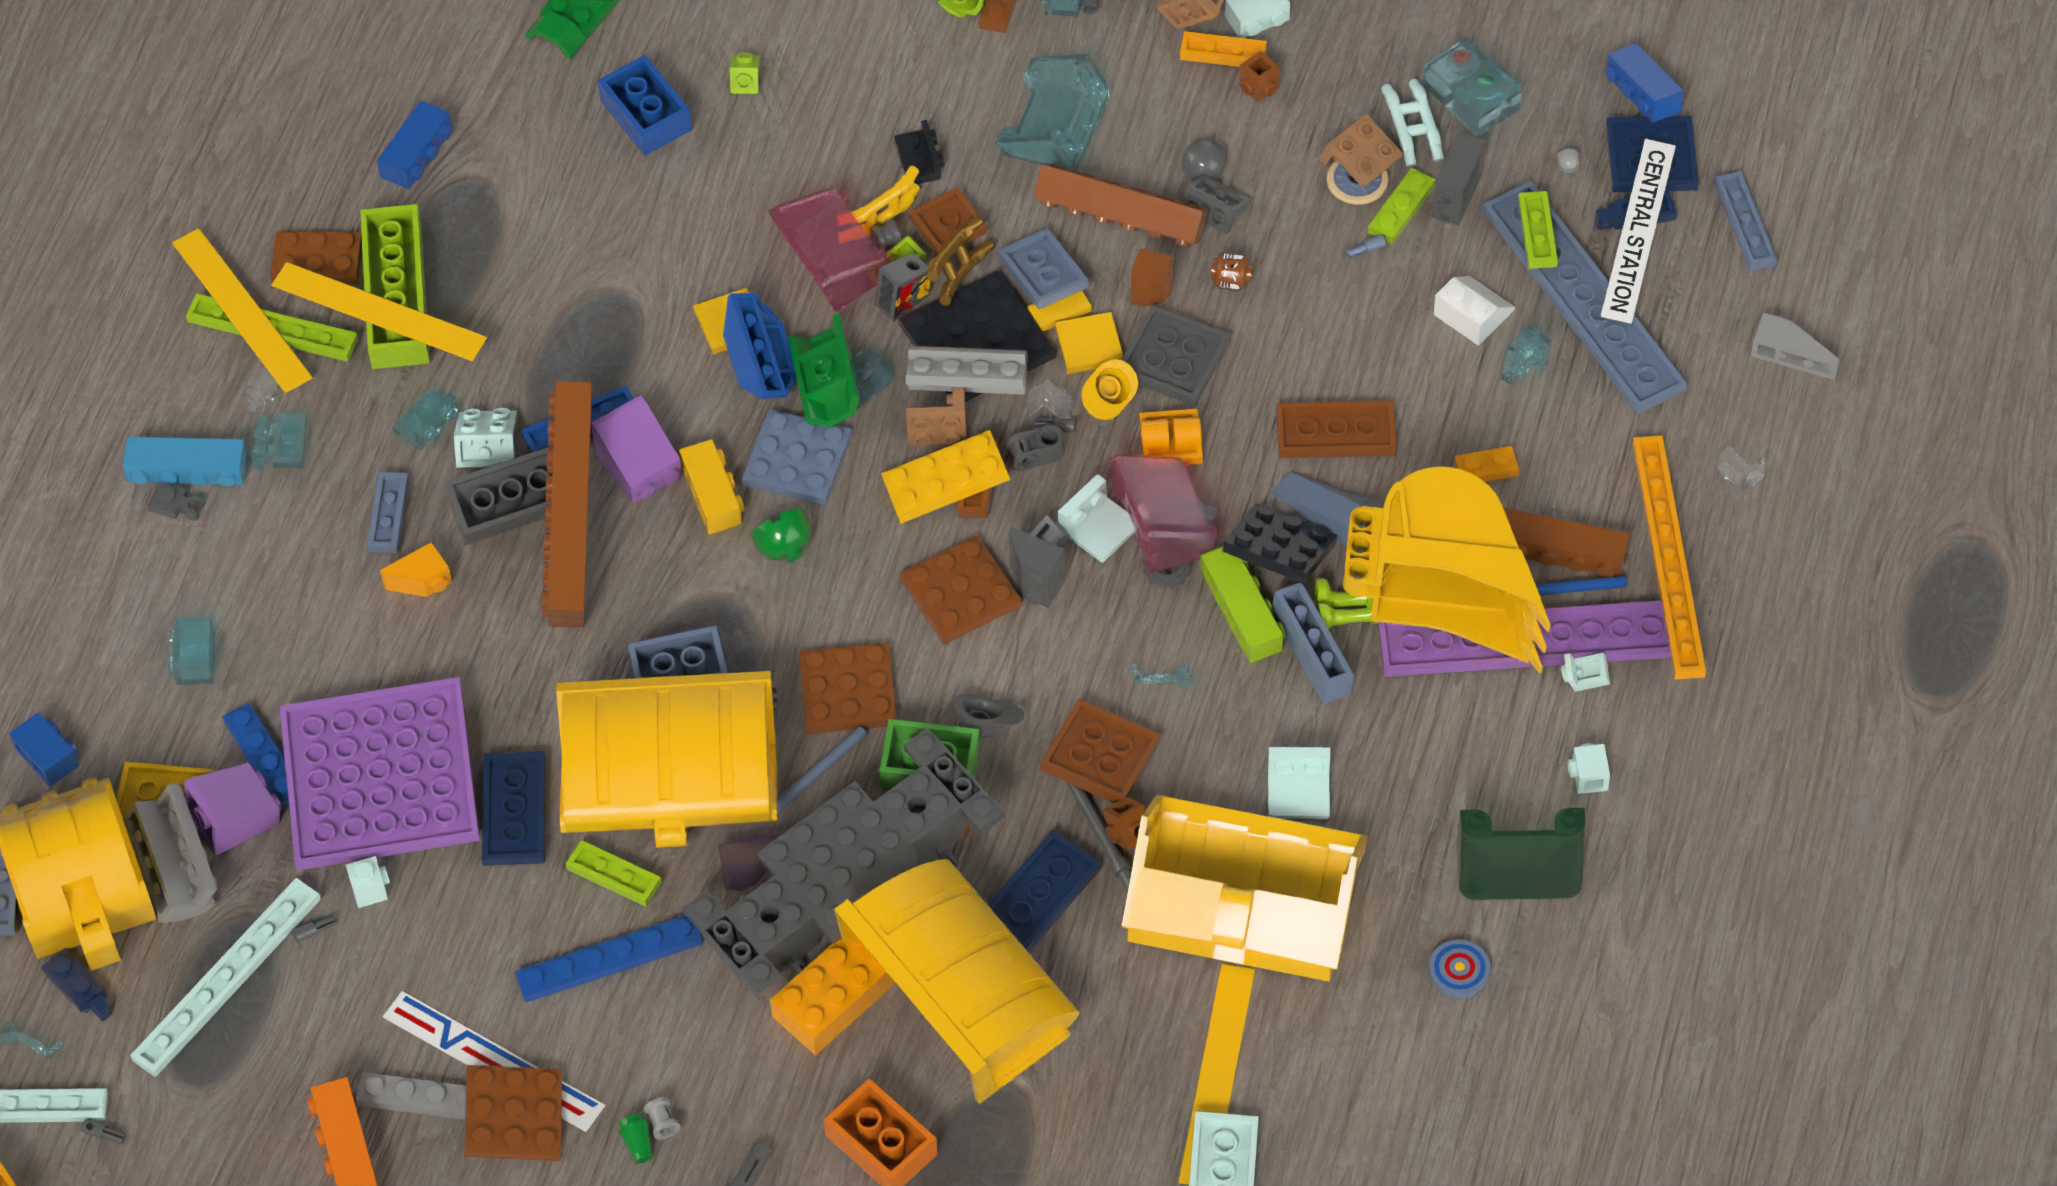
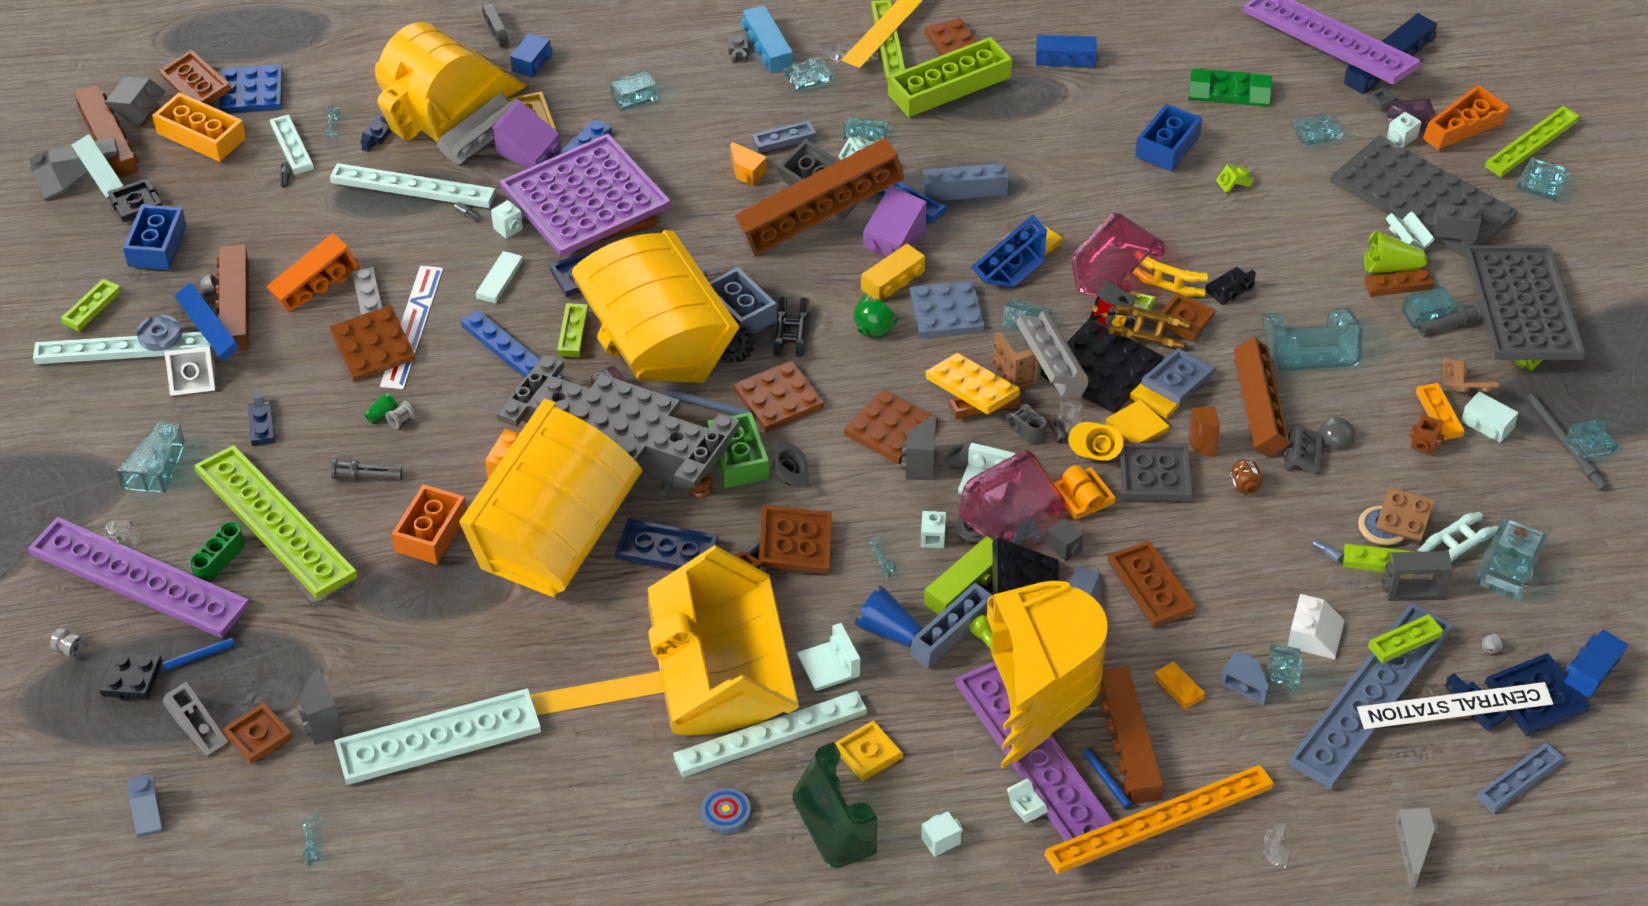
camera: 65 degrees right, 10 degrees down
yellow sticker [271,262,487,362] -> none
green piece [788,313,859,427] -> none
dark grey wheel [869,219,902,254] -> none
none -> light aqua tile [476,251,523,304]
none -> light aqua plate [673,691,867,777]
none -> black piece [773,297,809,357]
none -> yellow tile [833,720,903,782]
none -> blue cone [854,585,922,647]
none -> light aqua brick [921,511,946,548]
none -> sand blue brick [922,163,1008,201]
none -> dark grey brick [1046,518,1084,561]
none -> sand blue slope [1221,650,1269,705]

